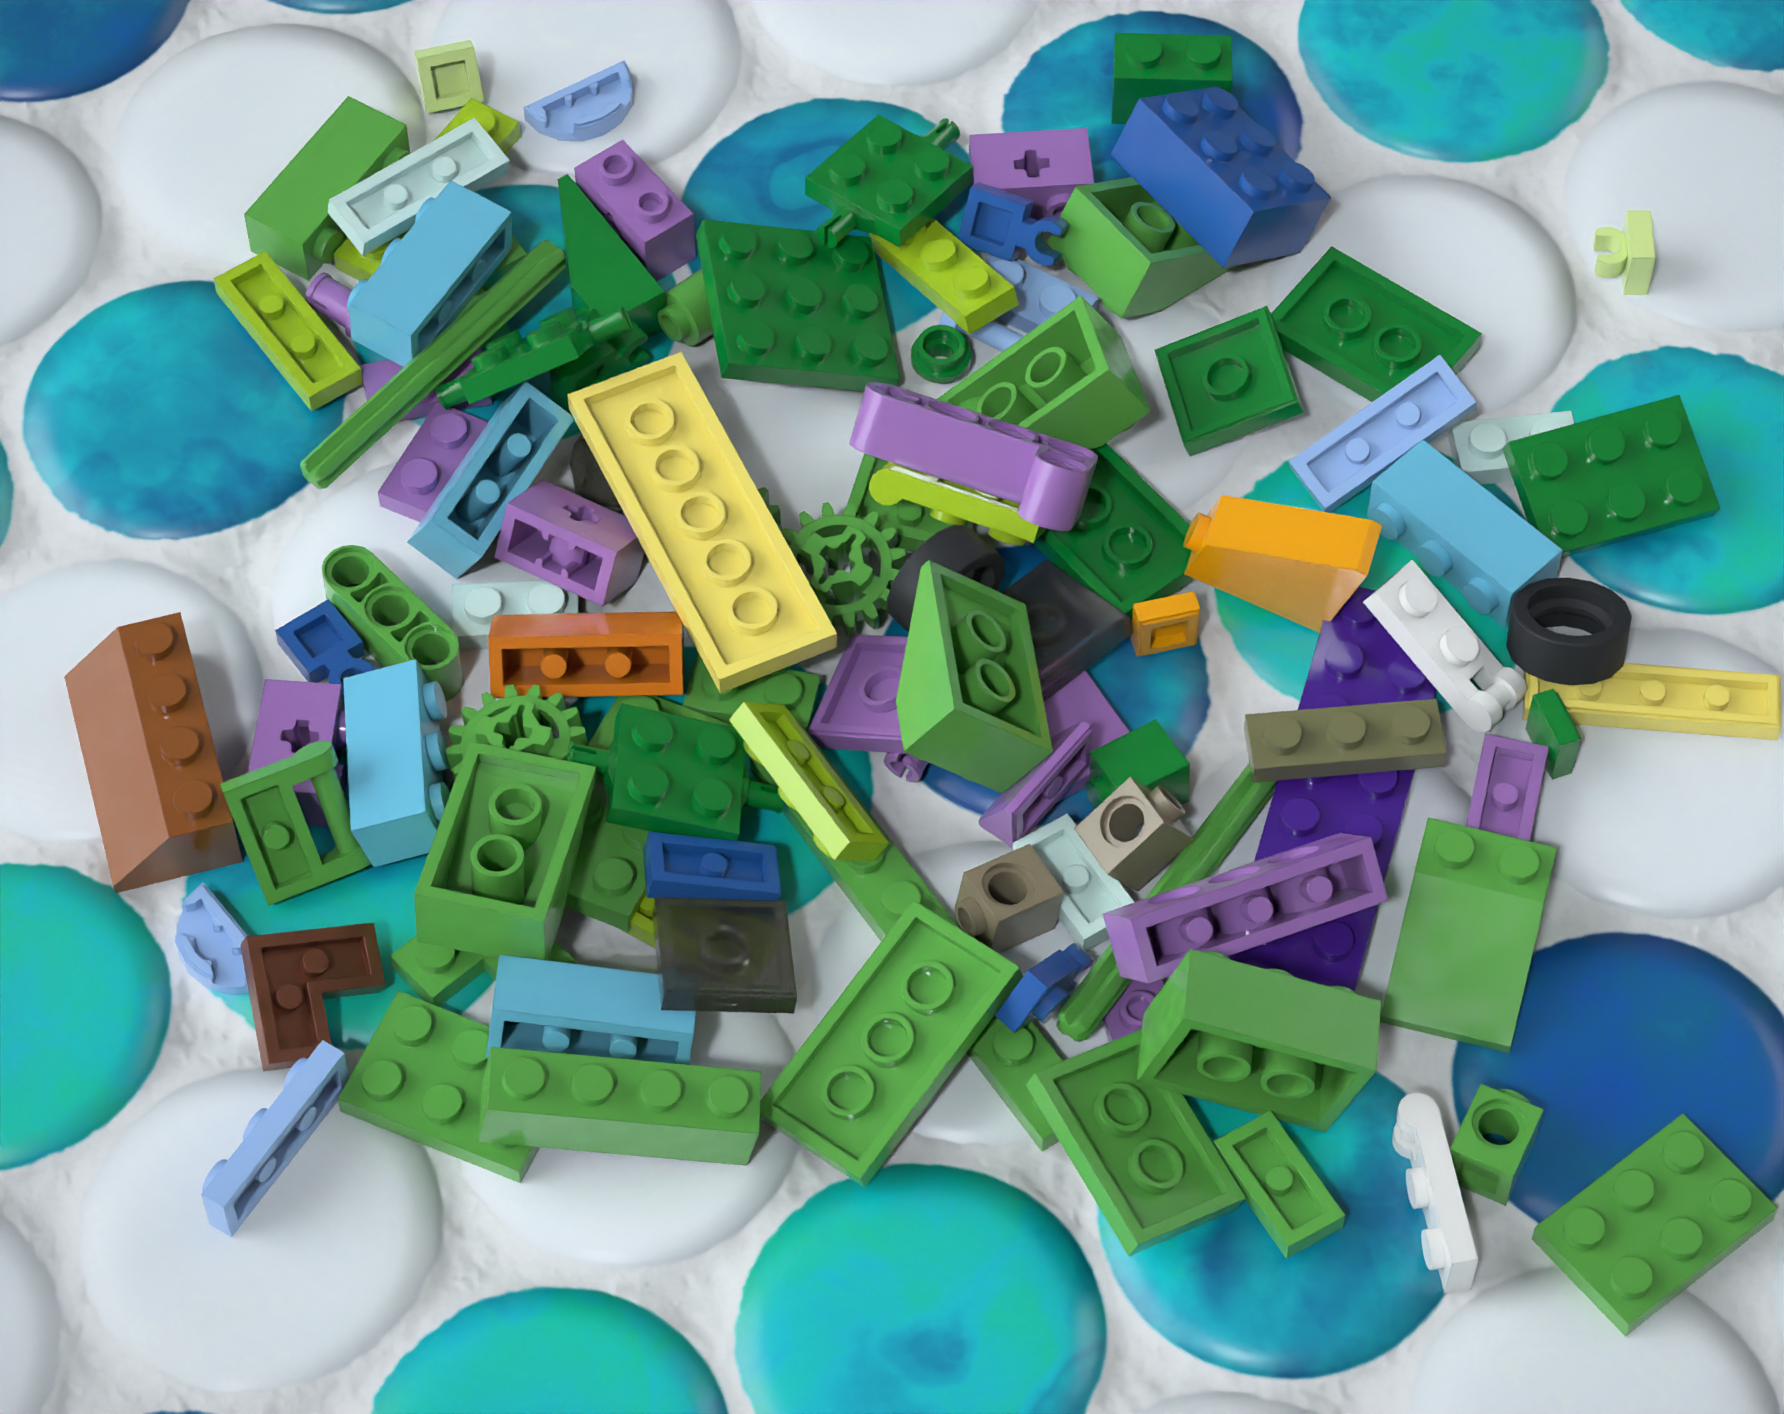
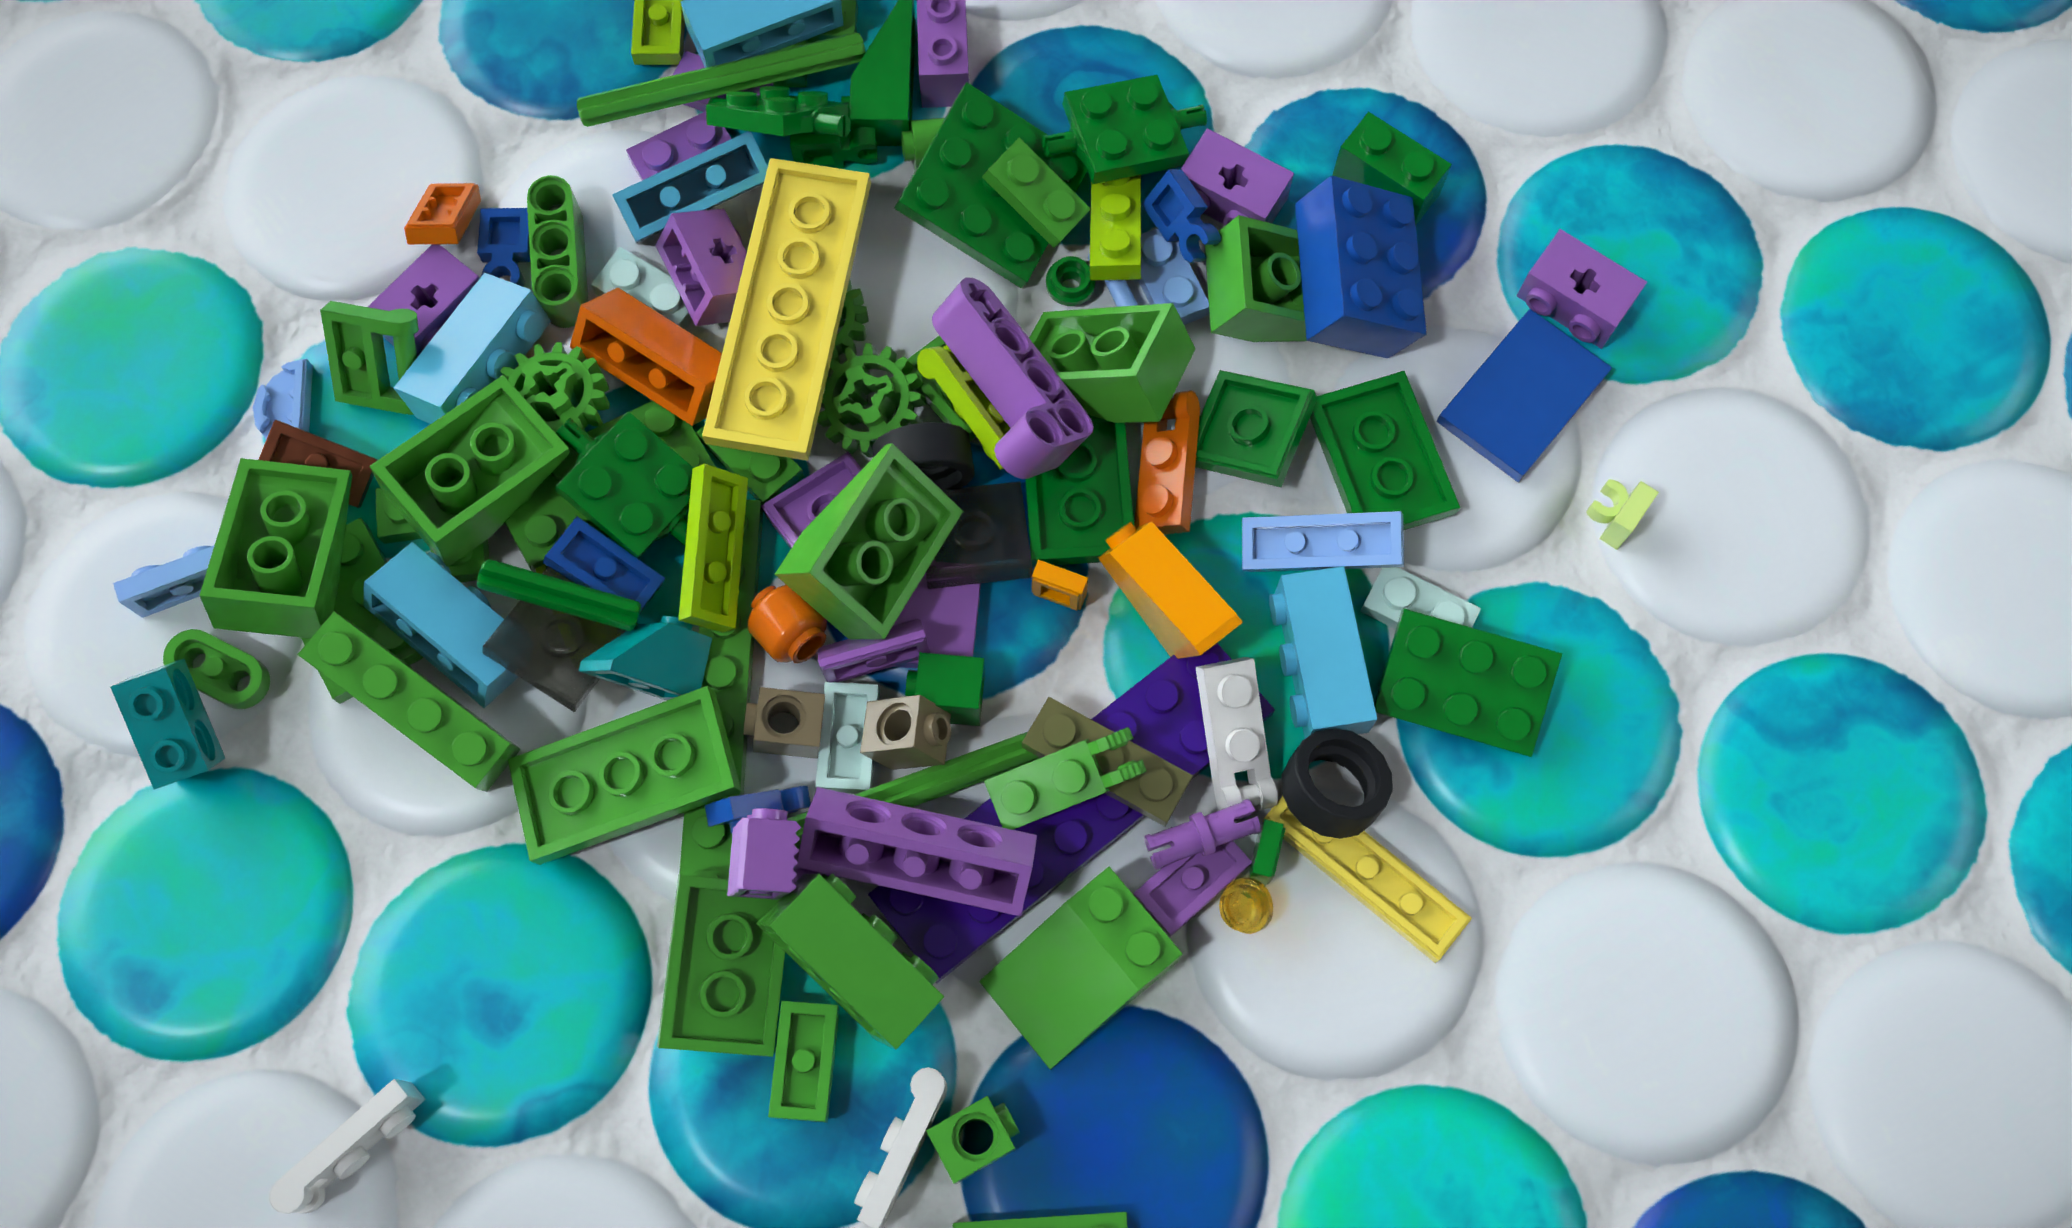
camera: 35 degrees right, 15 degrees up
dark orange slope [64,612,243,893] -> none
none -> teal brick [110,659,225,790]
none -> bright green plate [163,629,270,709]
none -> bright green slope [199,458,352,638]
none -> orange plate [404,183,481,245]
none -> green axle [477,559,641,631]
none -> teal slope [579,616,712,700]
none -> medium lavender brick [727,808,801,900]
none -> orange head [748,585,827,663]
none -> bright green plate [982,137,1091,248]
none -> bright green hinge [984,727,1147,830]
none -> orange plate [1134,390,1200,534]
none -> medium lavender pin [1144,799,1261,870]
none -> clear yellow plate [1219,877,1273,934]
none -> blue tile [1436,309,1612,483]
none -> medium lavender brick [1516,229,1647,349]

